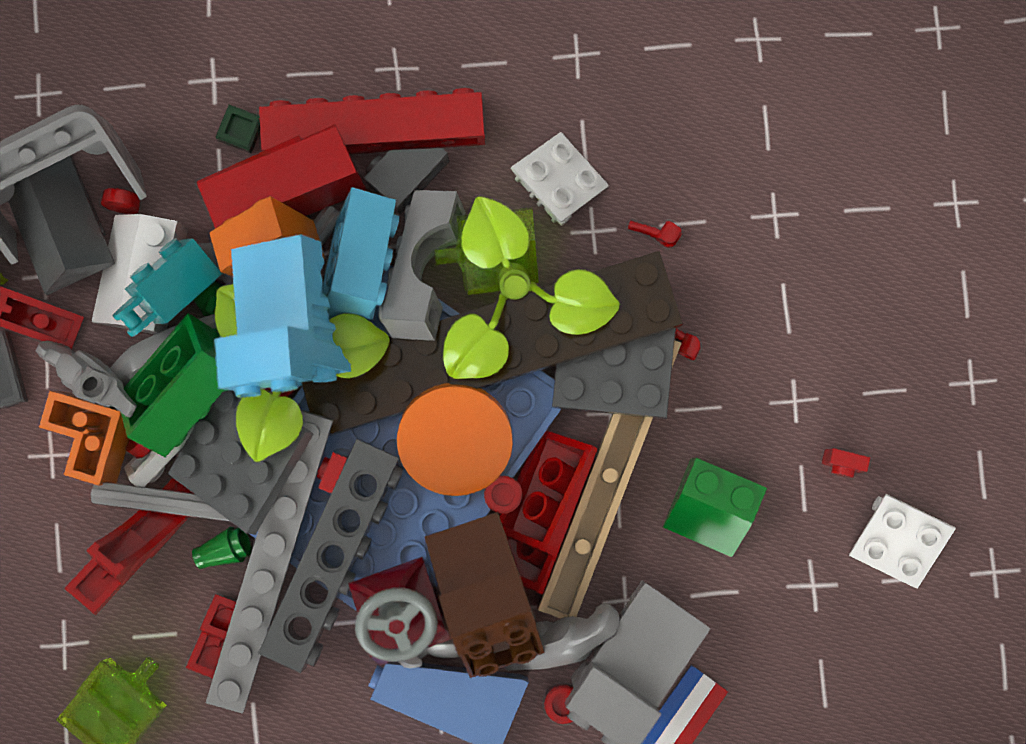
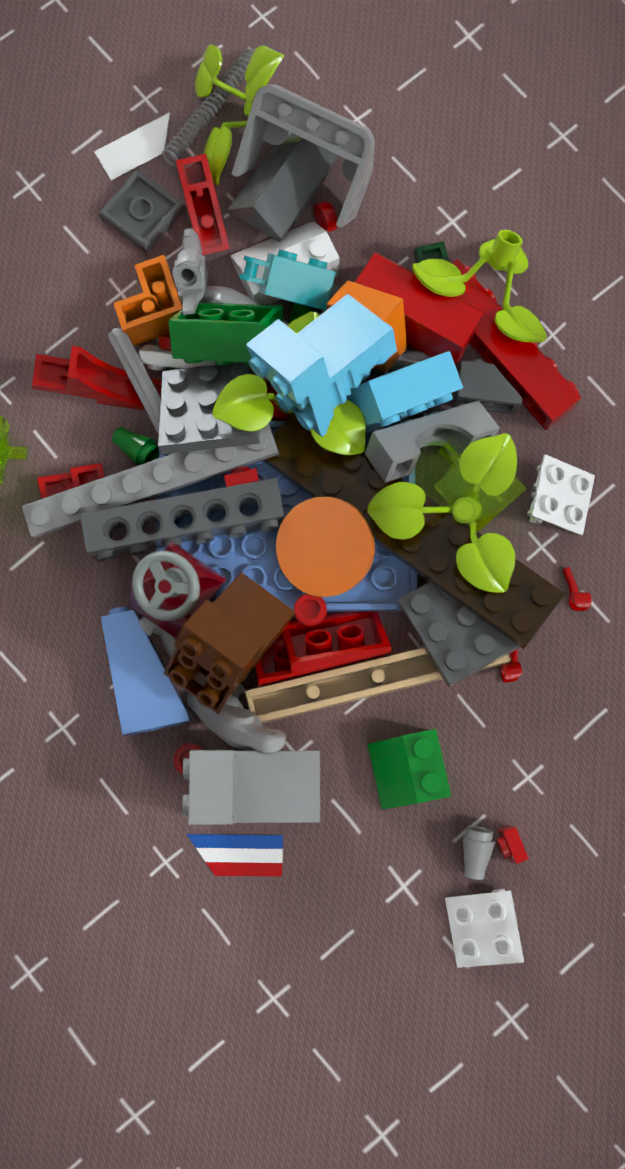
camera: 50 degrees right, 5 degrees down
none -> lime plant [412,230,547,342]
none -> light grey cone [462,826,496,880]

